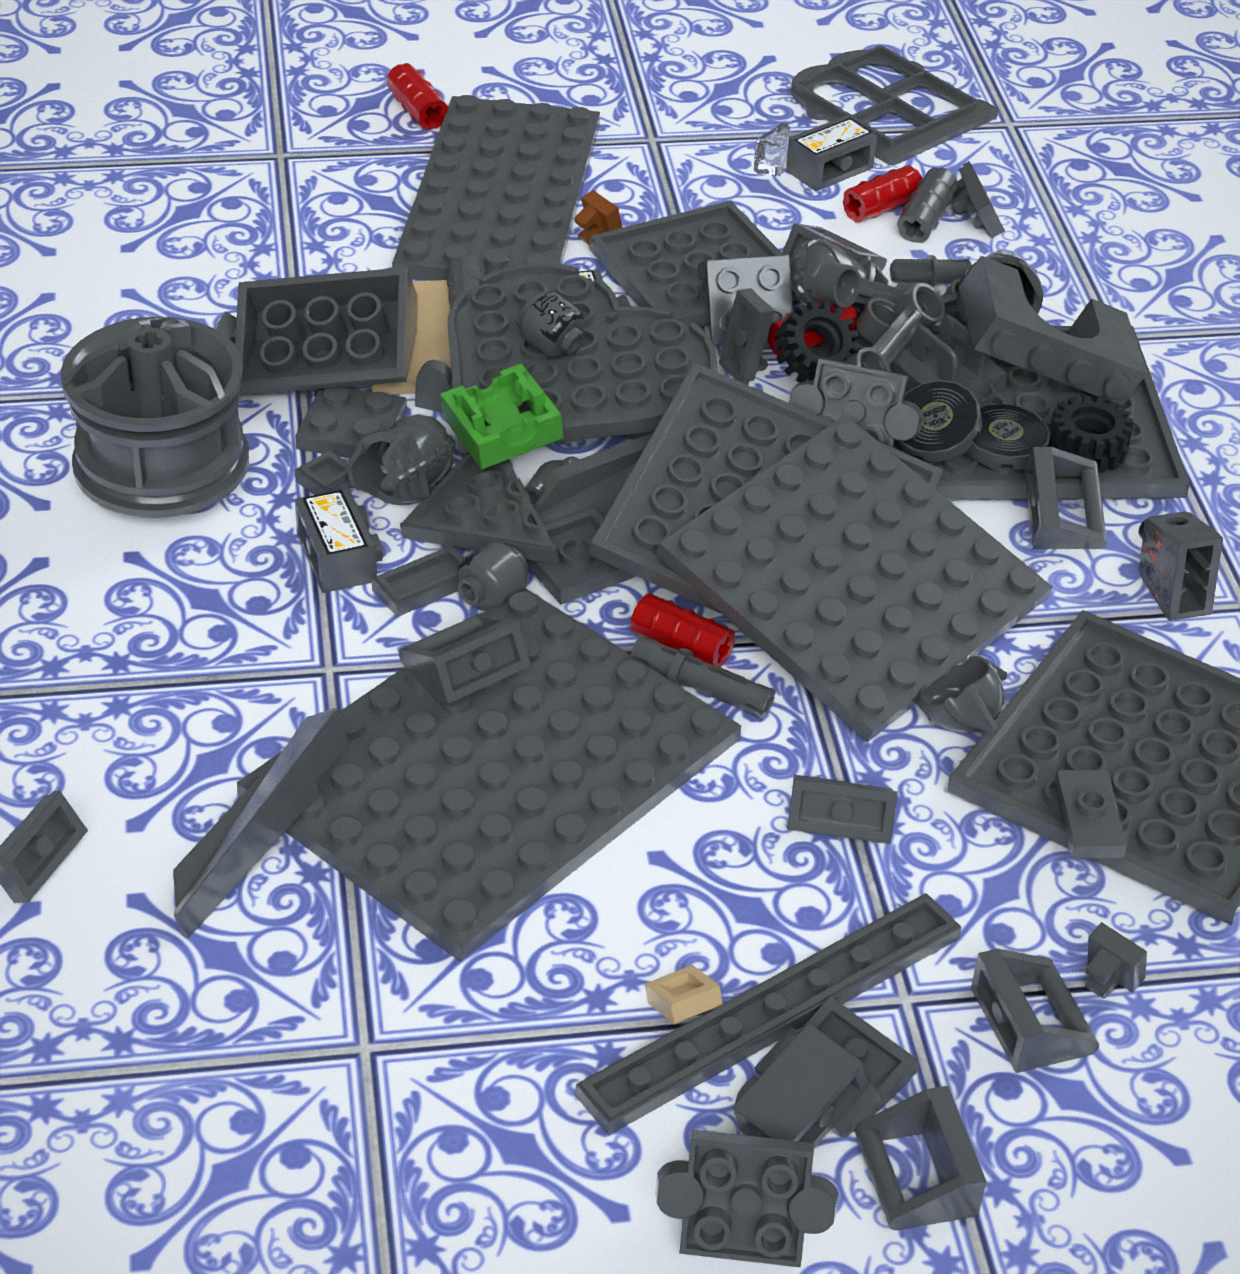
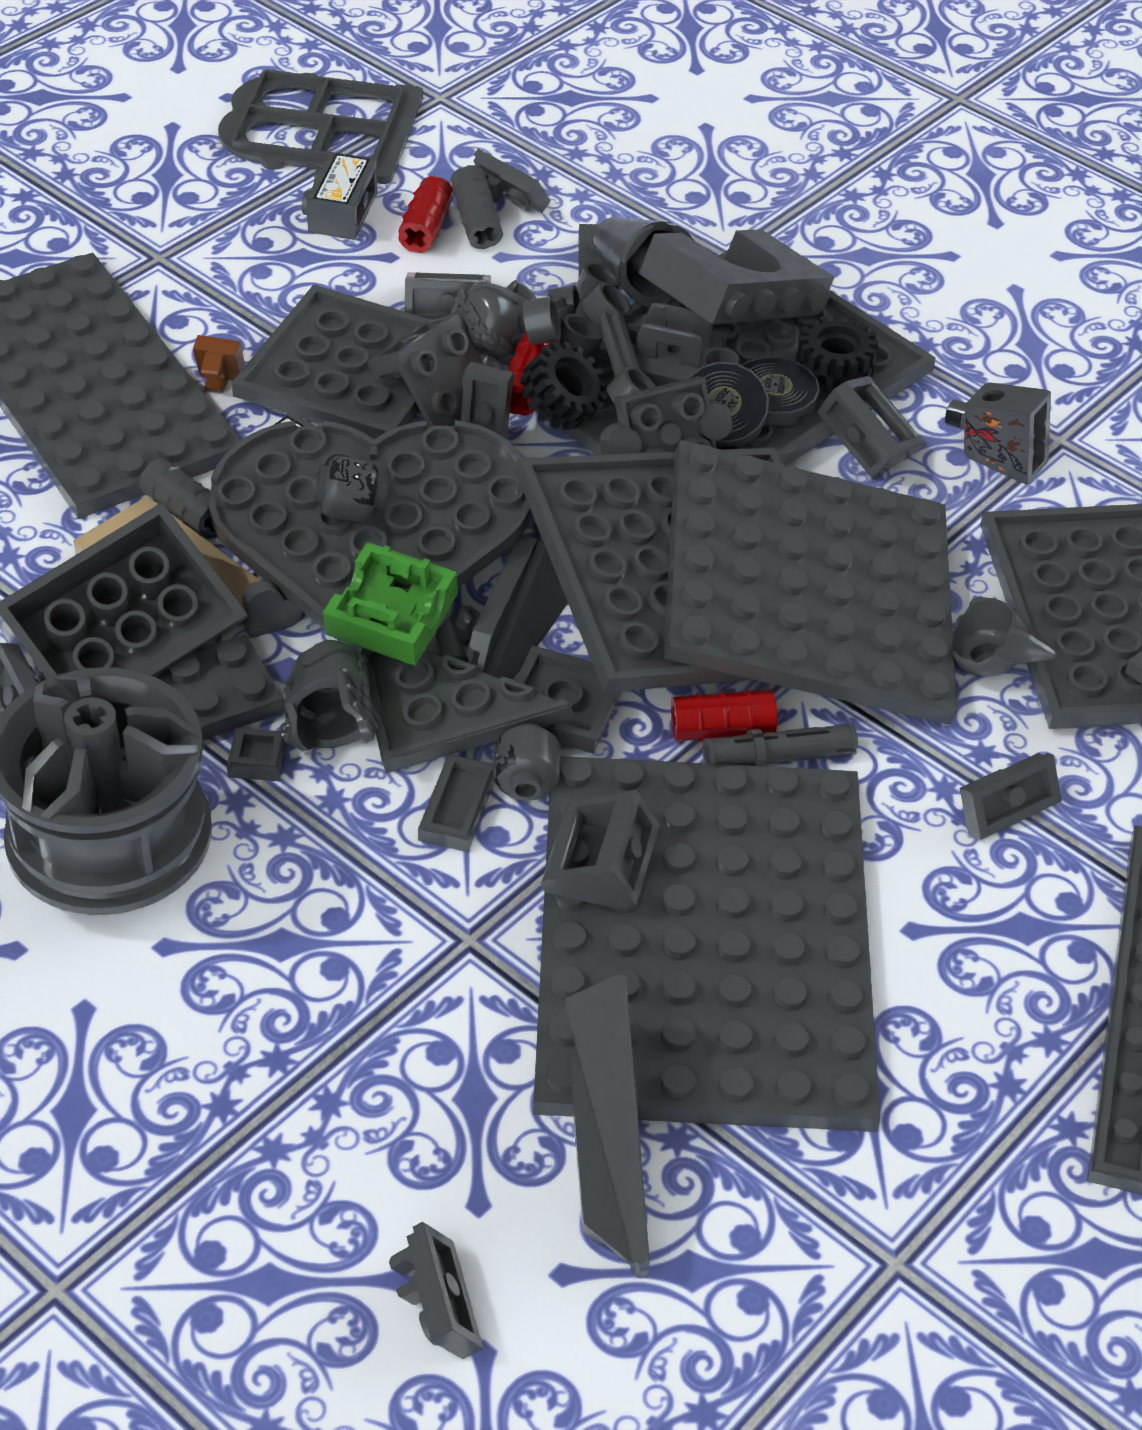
camera: 40 degrees left, 5 degrees up
dark grey brick [295,488,383,593] -> none
tan tile [645,965,723,1024] -> none
clear slope [753,123,790,176] -> none
dark grey axle [889,255,972,287] -> none

